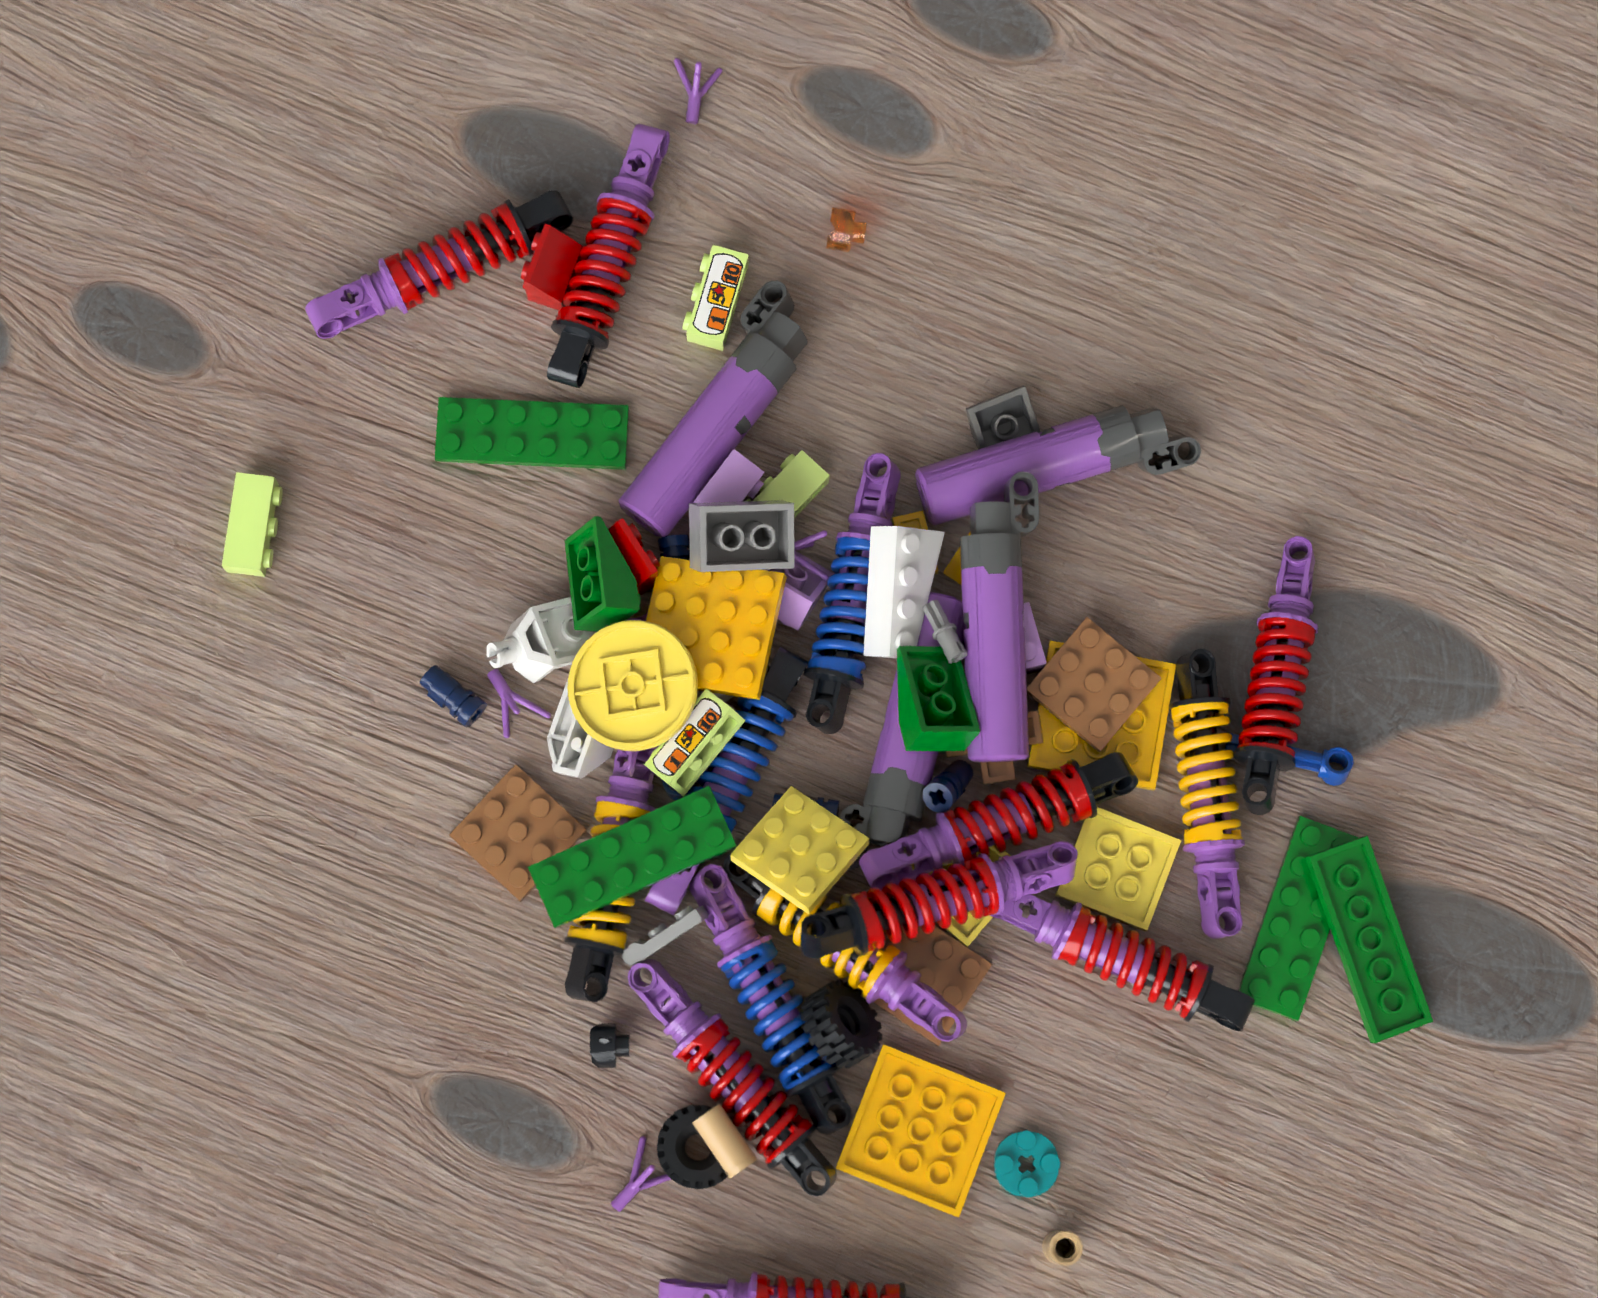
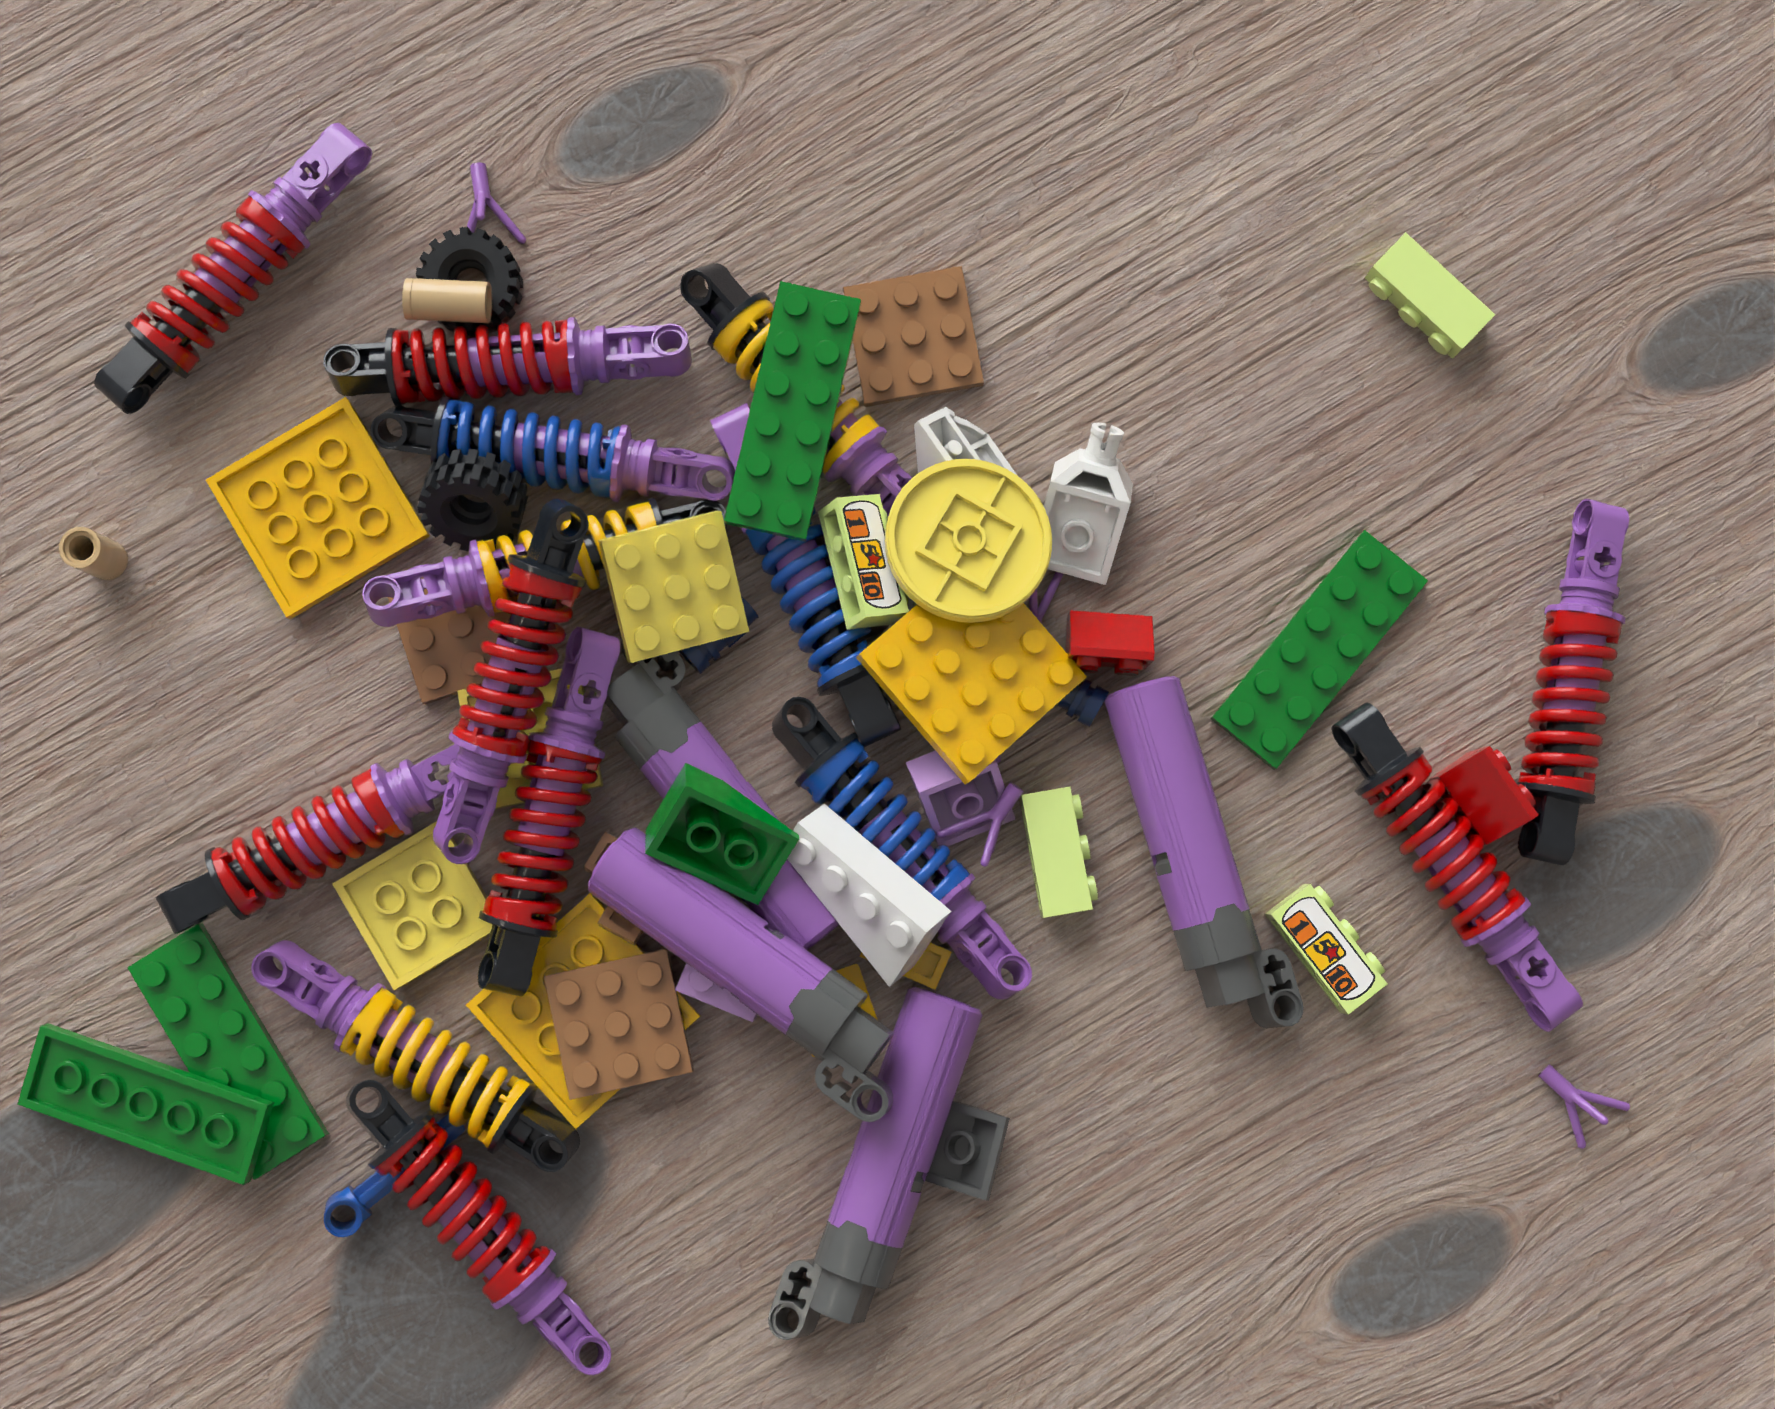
camera: 135 degrees right, 5 degrees up
dark blue axle [419,665,487,728] -> none
medium lavender plant [487,669,551,738] -> none
green slope [564,516,641,632] -> none
black piece [590,1023,630,1068] -> none
light grey hinge [622,905,709,966] -> none
light grey brick [689,500,795,572] -> none
lavender slope [693,449,764,503] -> none
clear orange piece [826,207,867,252] -> none
dark blue axle [922,760,974,812] -> none
light grey axle [923,600,967,664] -> none
teal plate [993,1131,1060,1198] -> none

